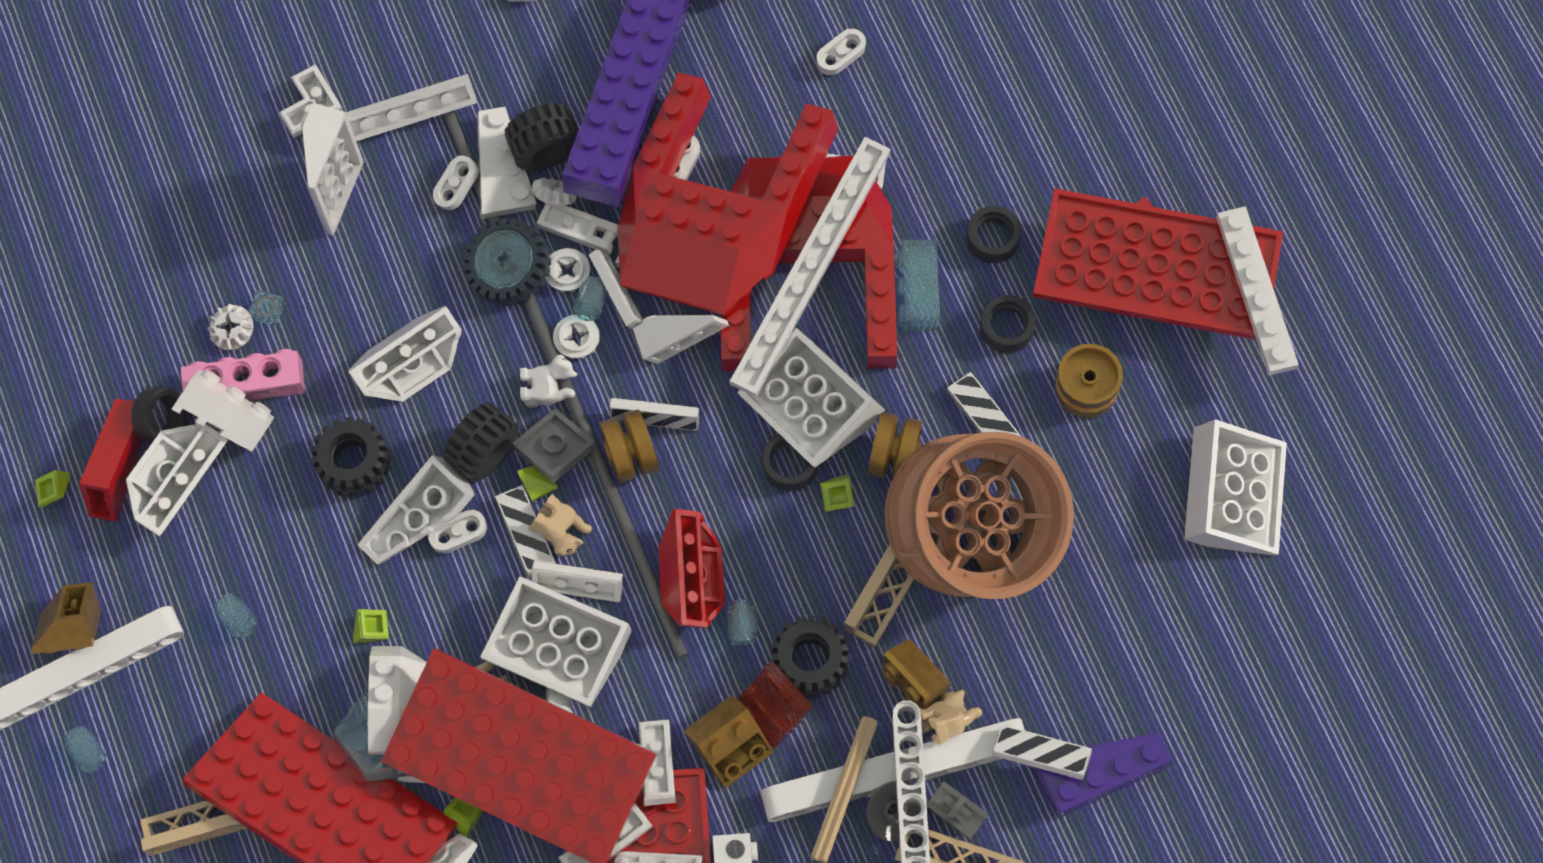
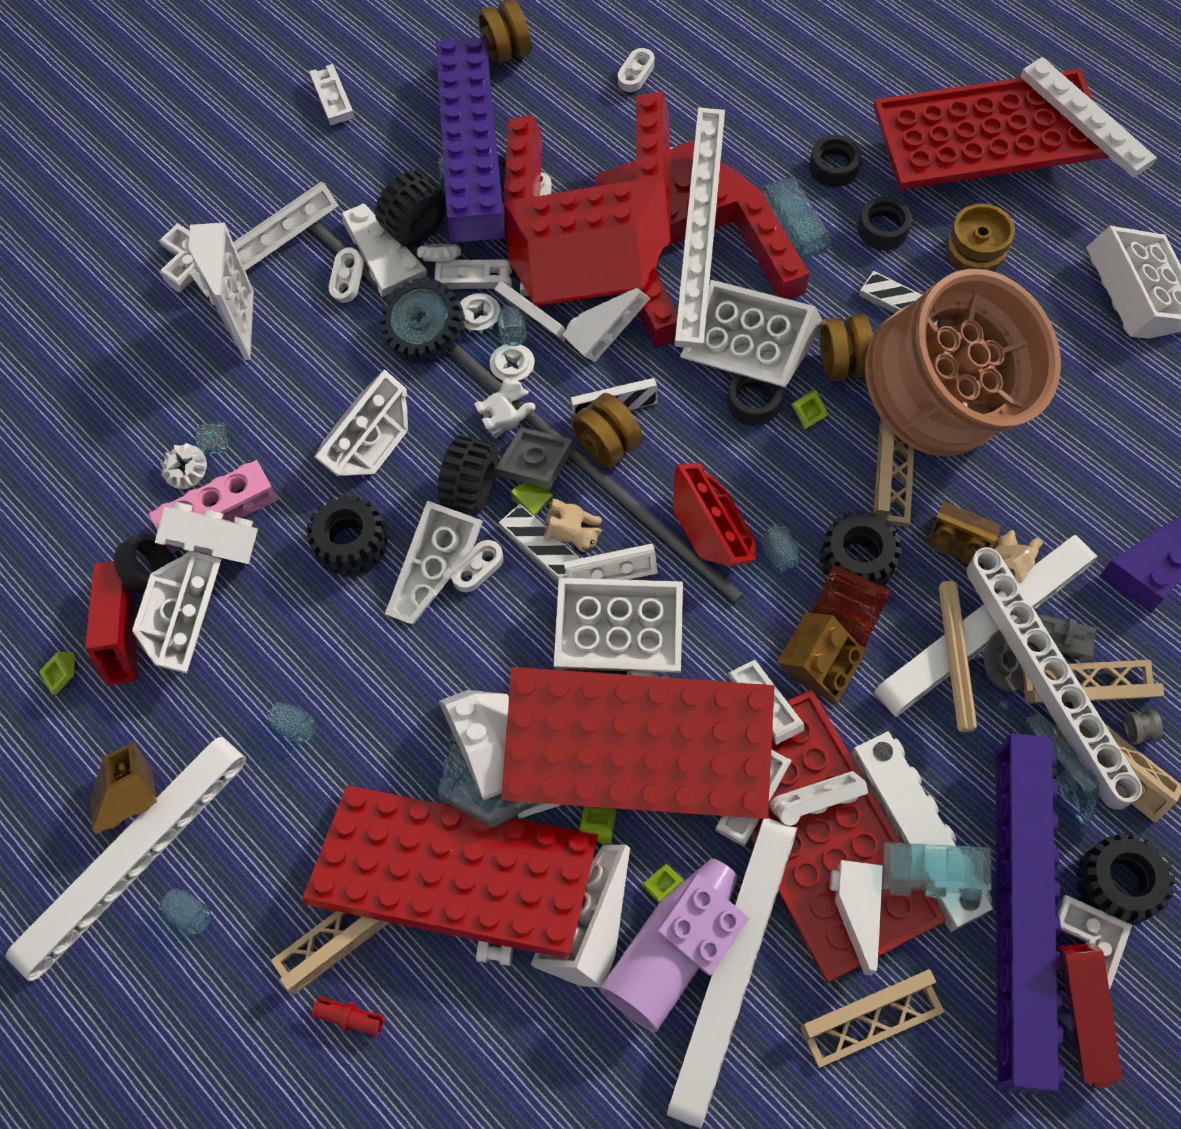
camera: 20 degrees left, 5 degrees down
lime slope [353,609,389,644] -> none
white tile [993,725,1092,780] -> none

